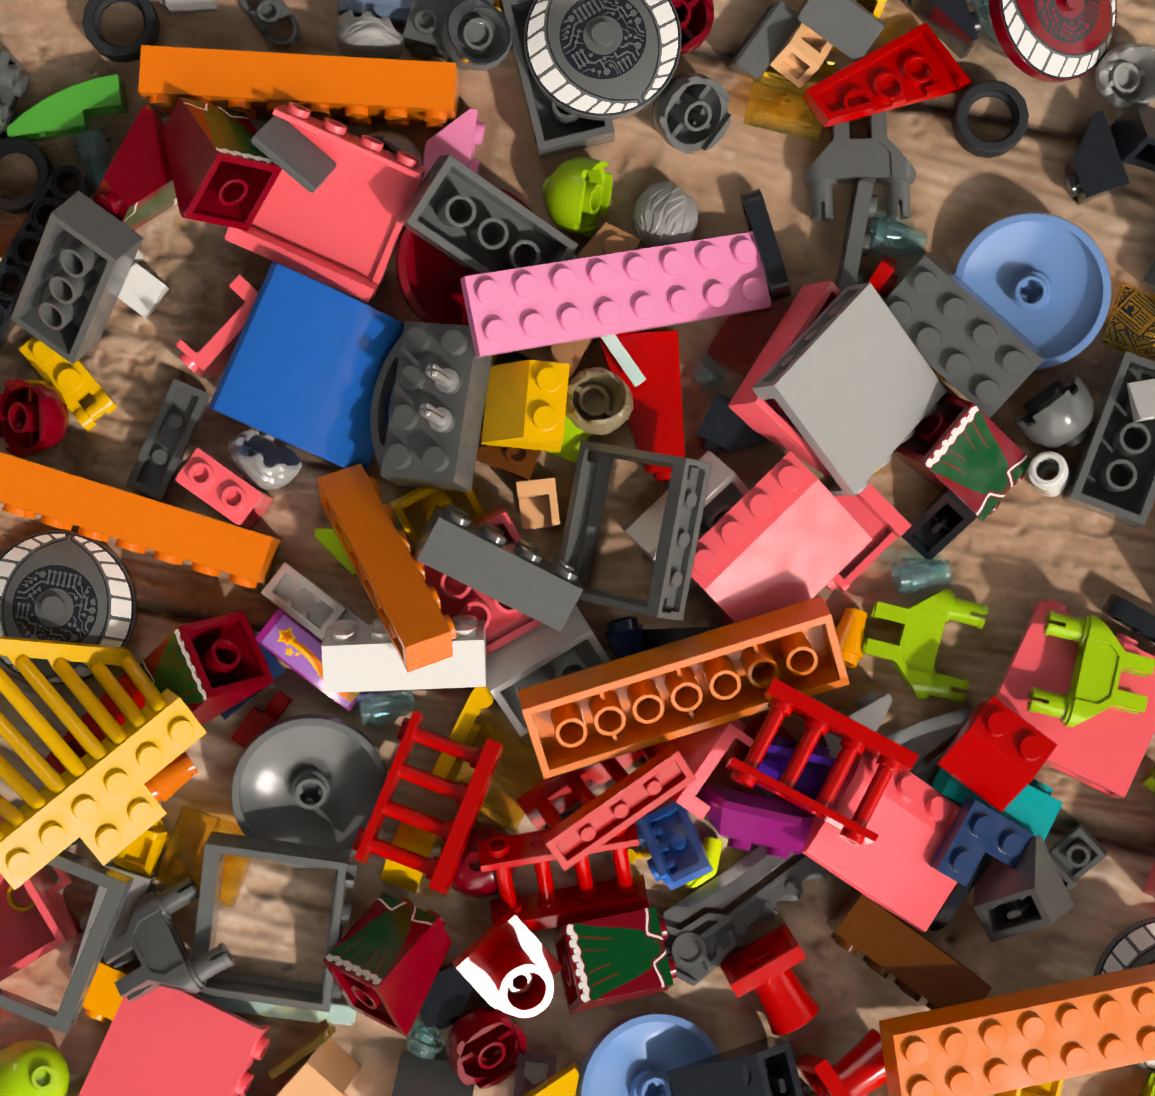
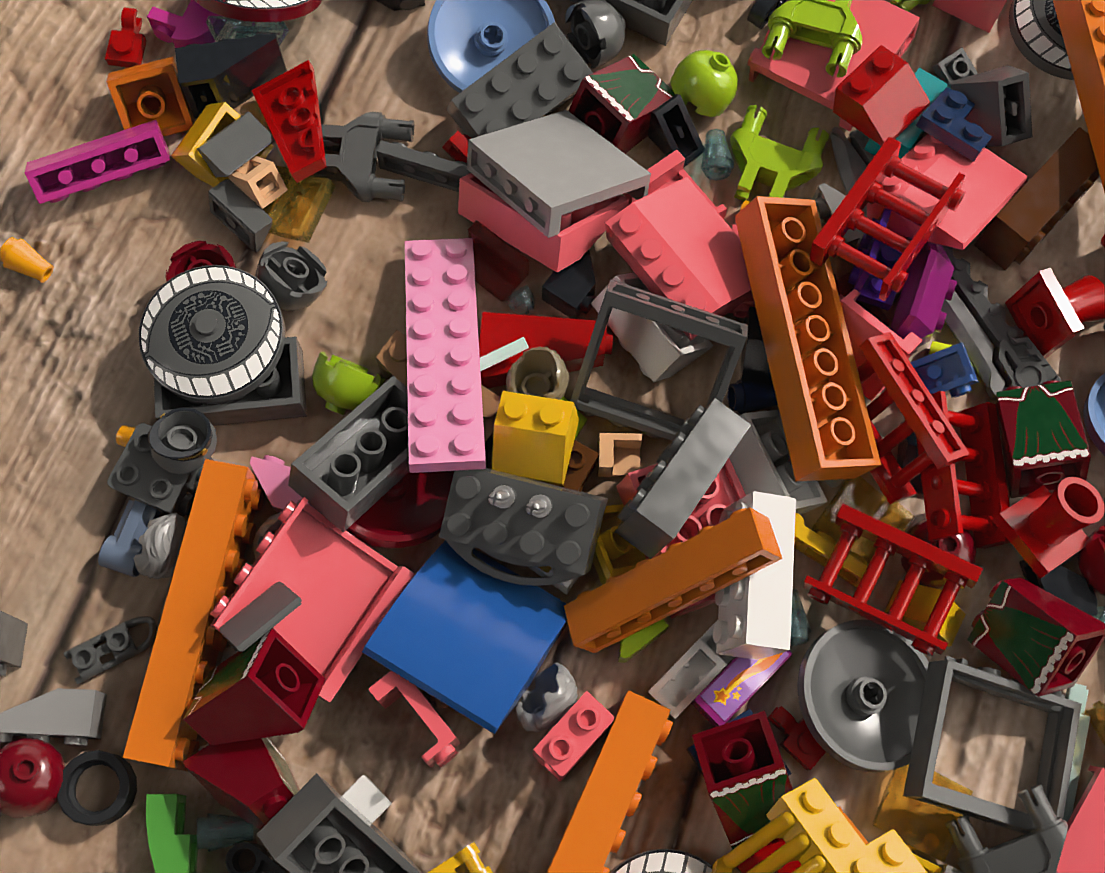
camera: 85 degrees left, 15 degrees down
dark grey plate [126,378,211,501] -> none
light grey hair [633,182,698,249] -> none
black beam [740,189,791,301] -> none
clear light blue cone [868,216,927,255] -> none
black tyre [952,80,1029,158] -> none
white brick [1028,451,1071,497] -> none
none -> lime cylinder [670,50,738,117]

